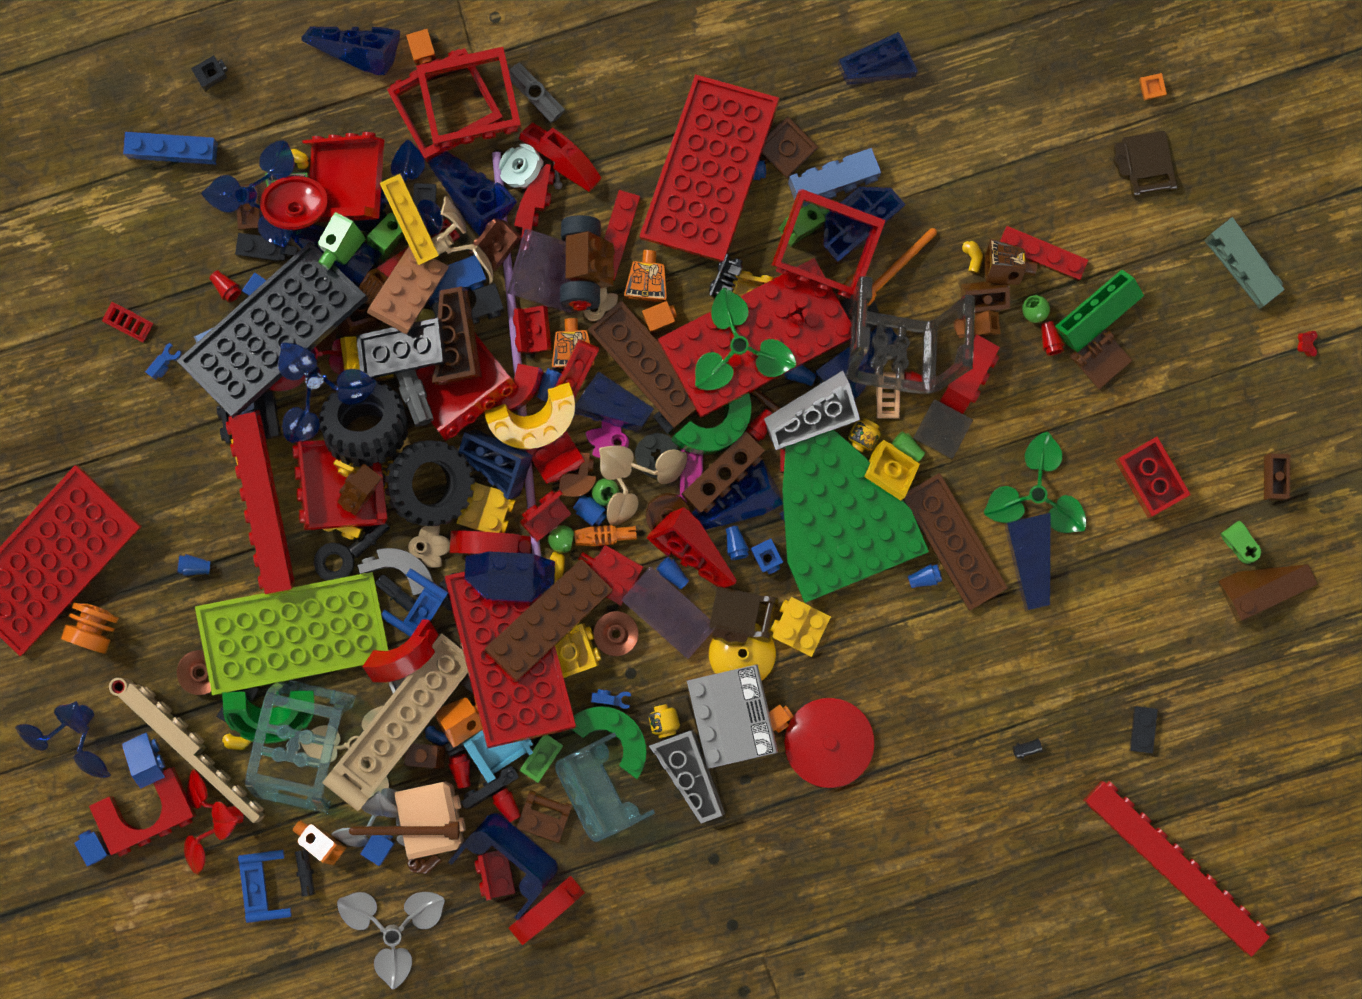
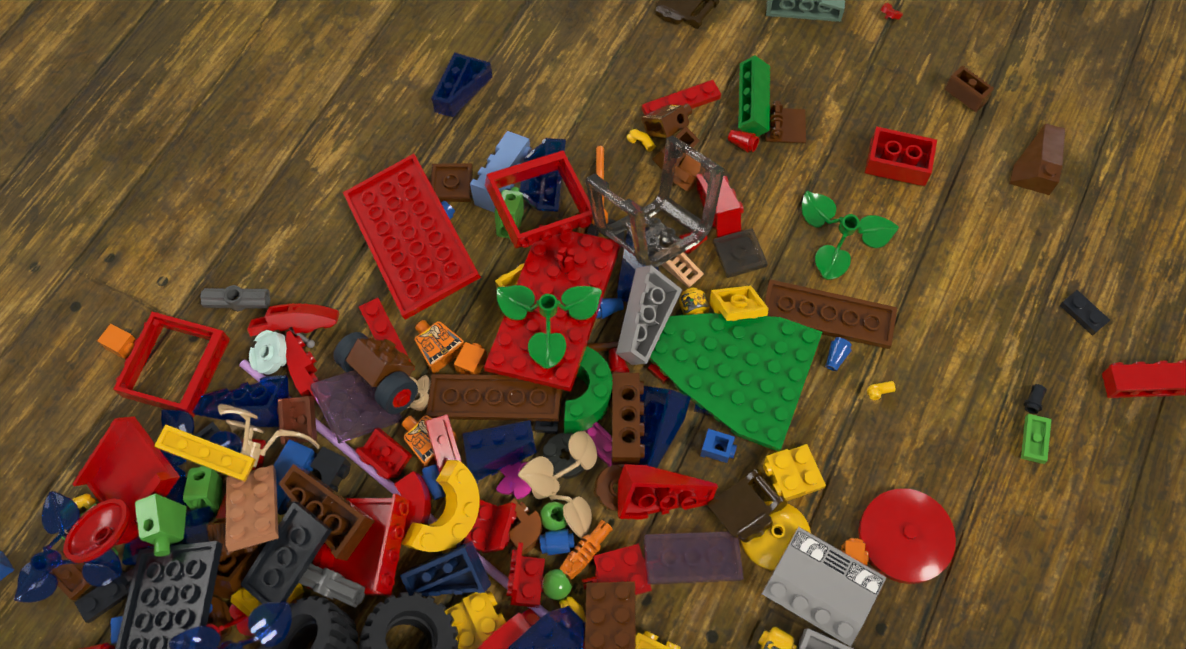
camera: 40 degrees left, 20 degrees down
clear blue wedge [301,26,400,75] -> none
red window [416,47,522,149] -> none
copper dish [594,611,638,656] -> none
blue cone [656,557,689,589] -> none
black hinge [709,254,743,300] -> none
blue cone [726,526,749,560] -> none
bright green cone [892,431,925,462] -> none
clear blue wedge [1004,513,1051,611] -> none
bright green piece [1022,295,1050,323] -> none
bright green piece [1220,521,1261,564] -> none
none -> yellow arm [867,381,895,400]
none -> bright green plate [1021,414,1051,464]

